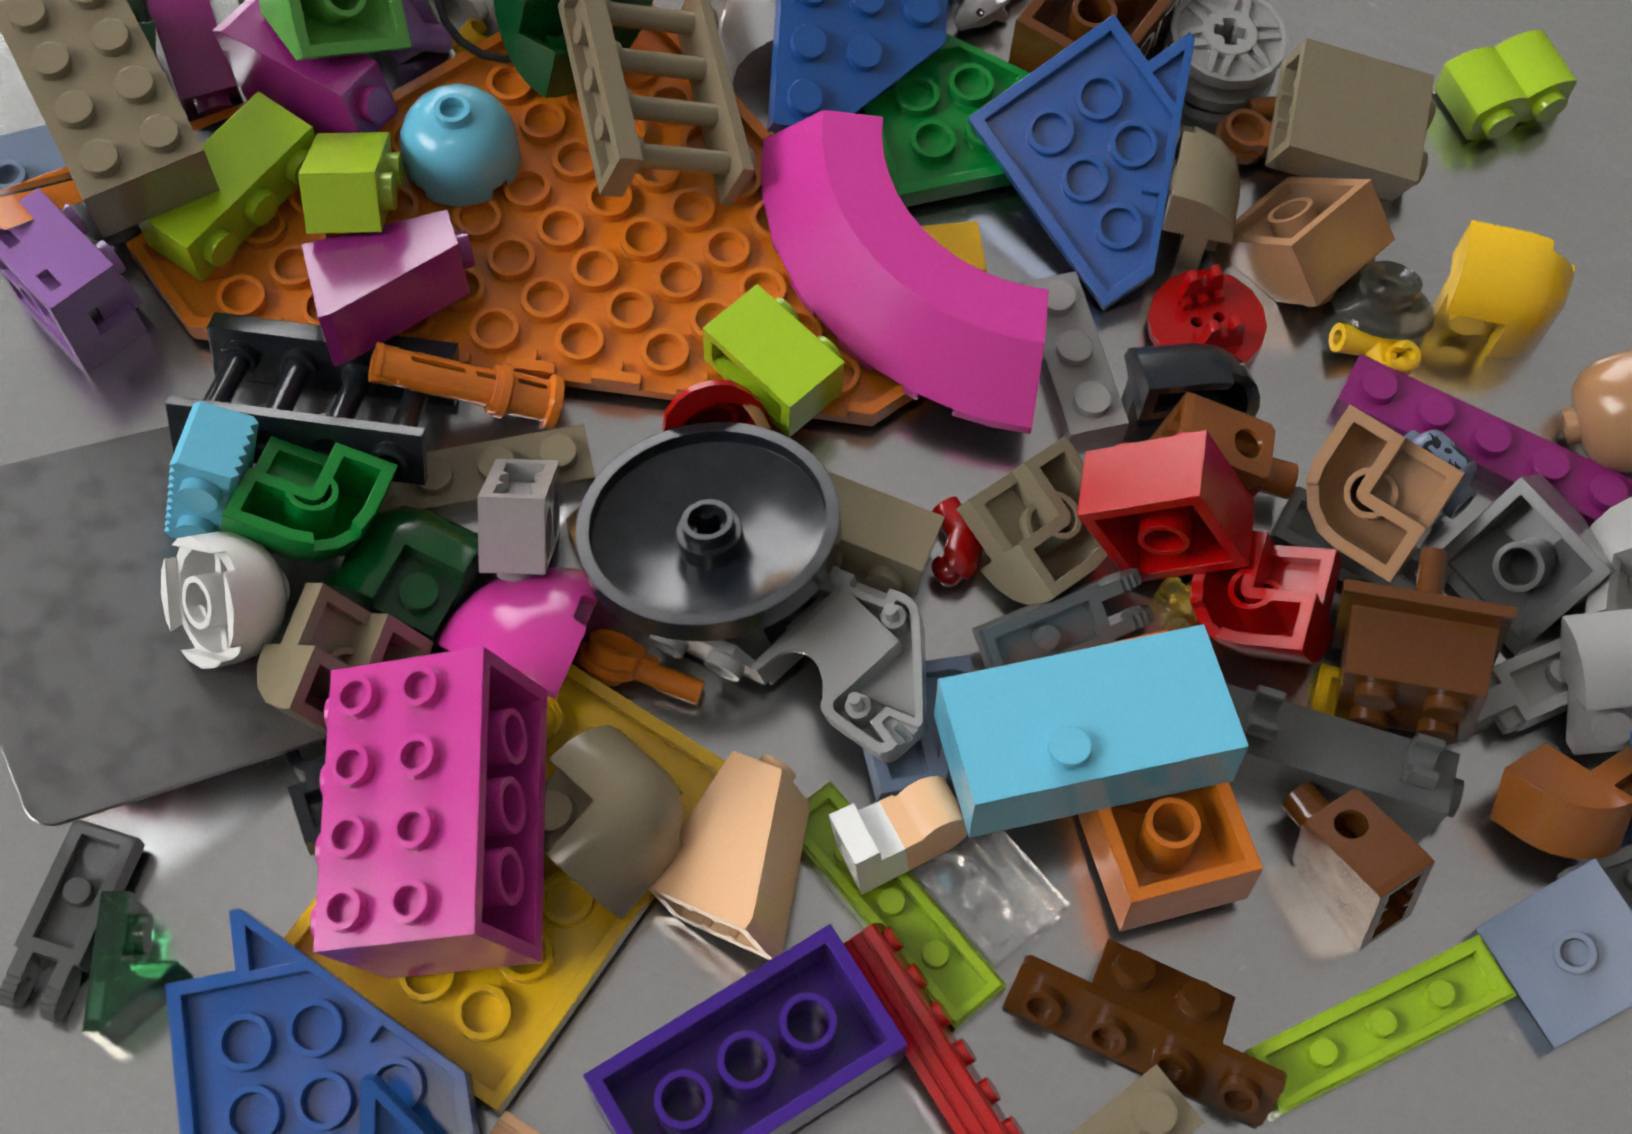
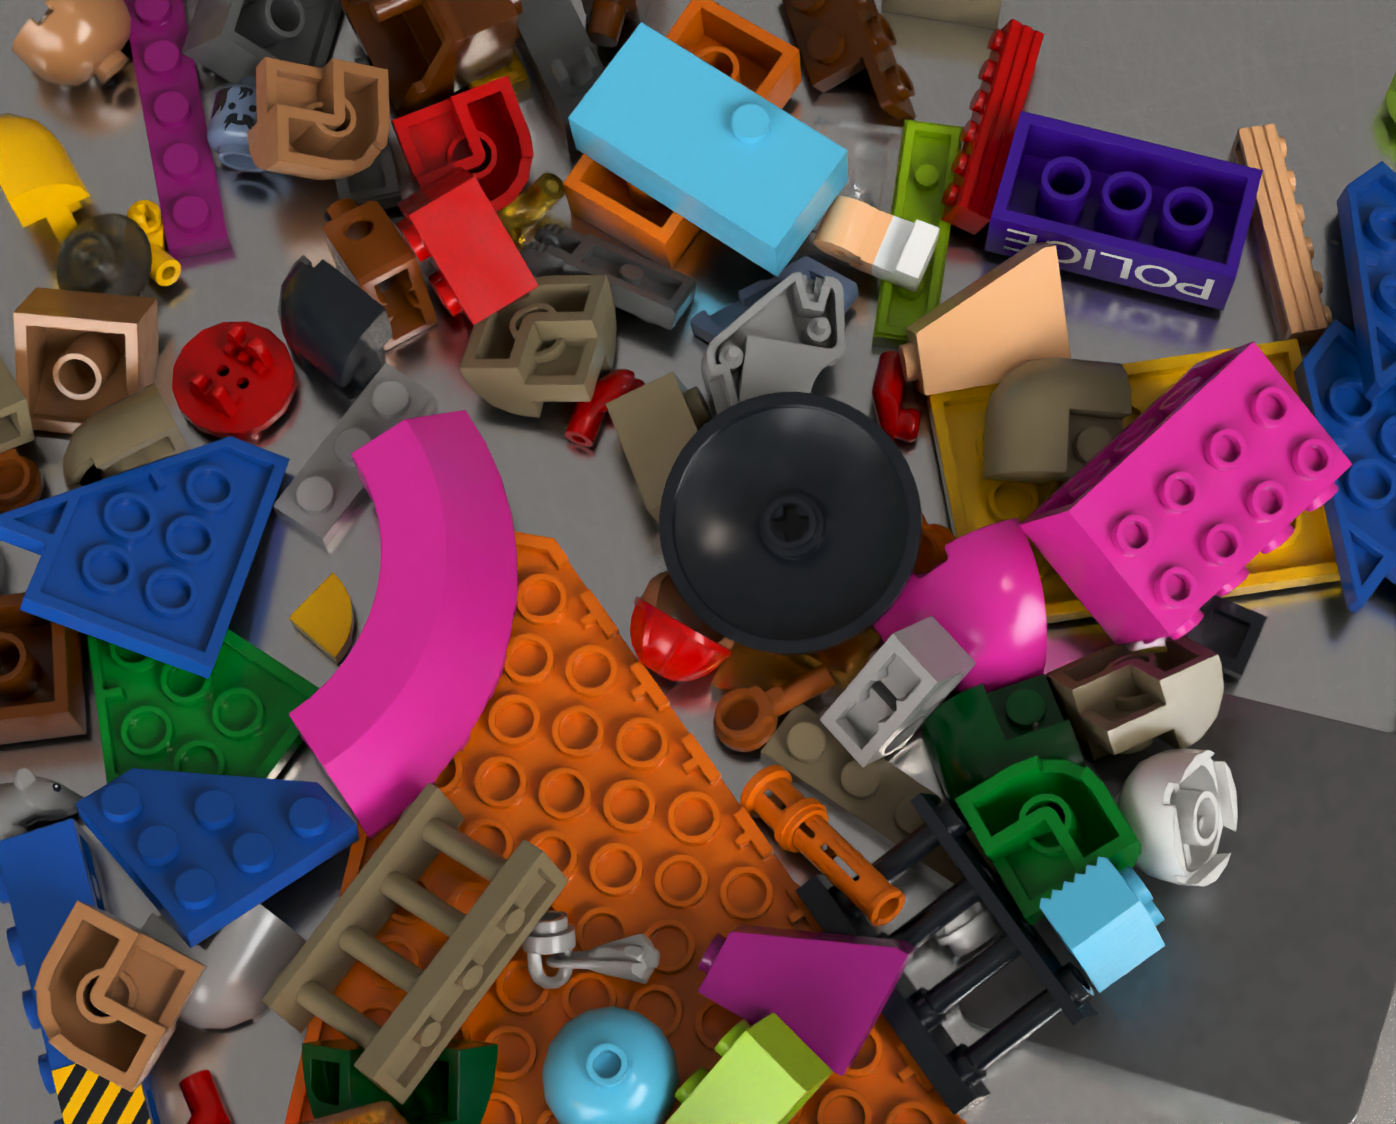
camera: 125 degrees left, 5 degrees up
lime piece [703,284,845,438] -> none
none -> light grey piece [522,910,660,989]
none -> dark orange plate [713,662,837,752]
none -> red arm [871,351,921,443]

